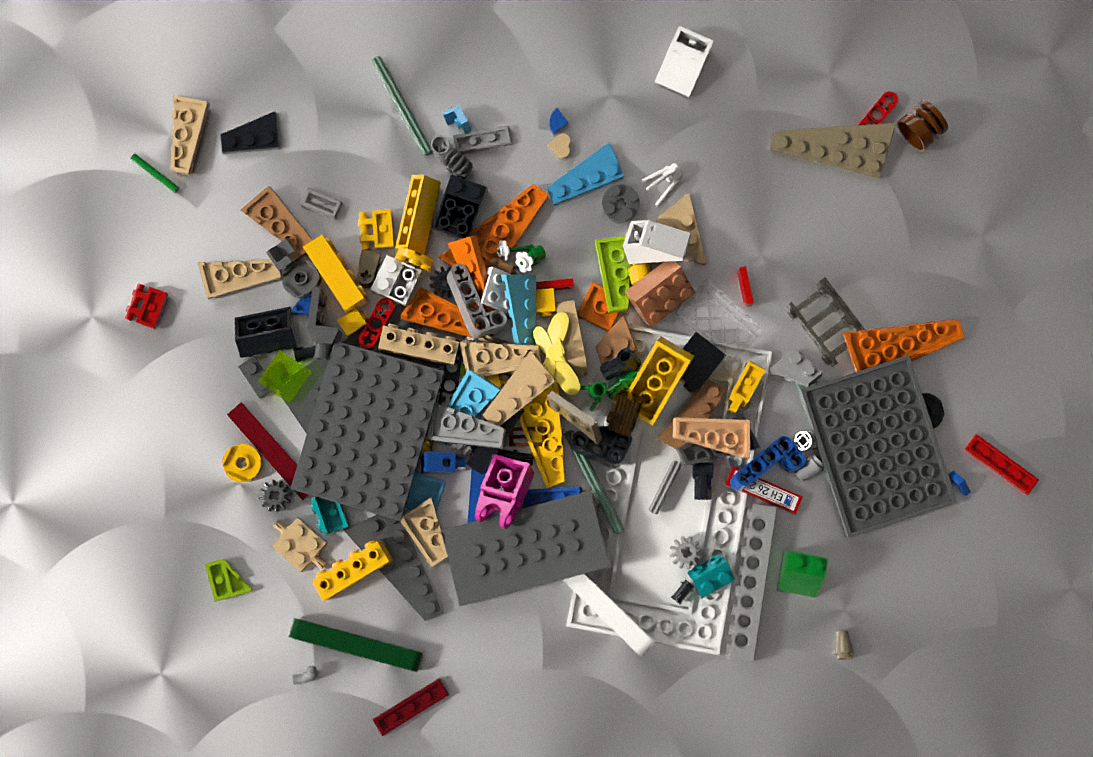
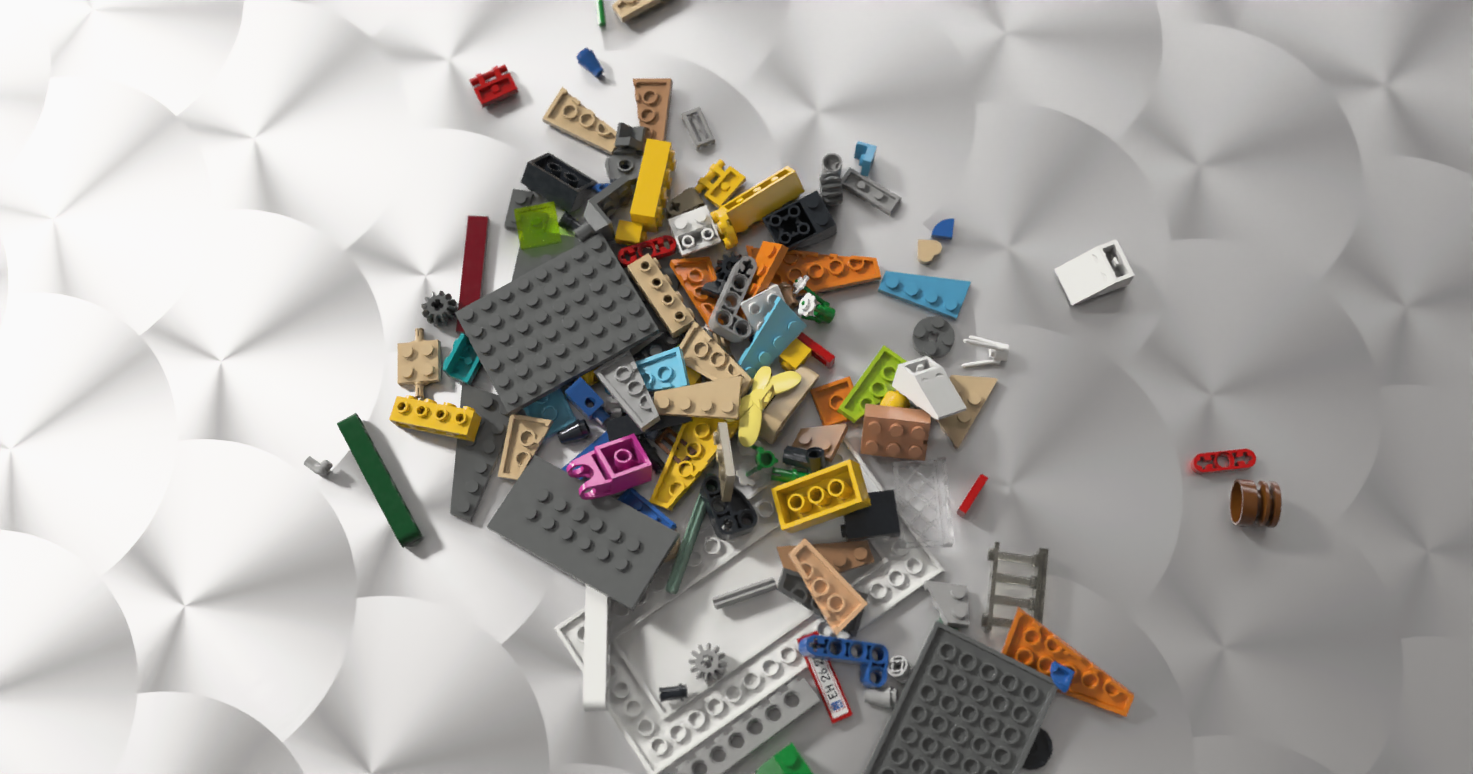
camera: 50 degrees right, 10 degrees down
lime wing [205,559,251,602] -> none
black wing [220,111,279,154] -> none
yellow plate [222,444,262,483] -> none
sand green axle [372,56,432,156] -> none
dark red tile [372,678,450,736] -> none
dark brown brick [606,390,644,437] -> none
teal bracket [687,554,736,598] -> none
black piece [692,462,713,500] -> none
yellow hinge [728,361,766,414] -> none
dark tan wing [770,123,895,178] -> none
none -> black cone [557,419,591,444]
none -> blue cone [576,48,604,78]
none -> black tile [701,279,727,300]
none -> blue tile [1050,661,1075,693]

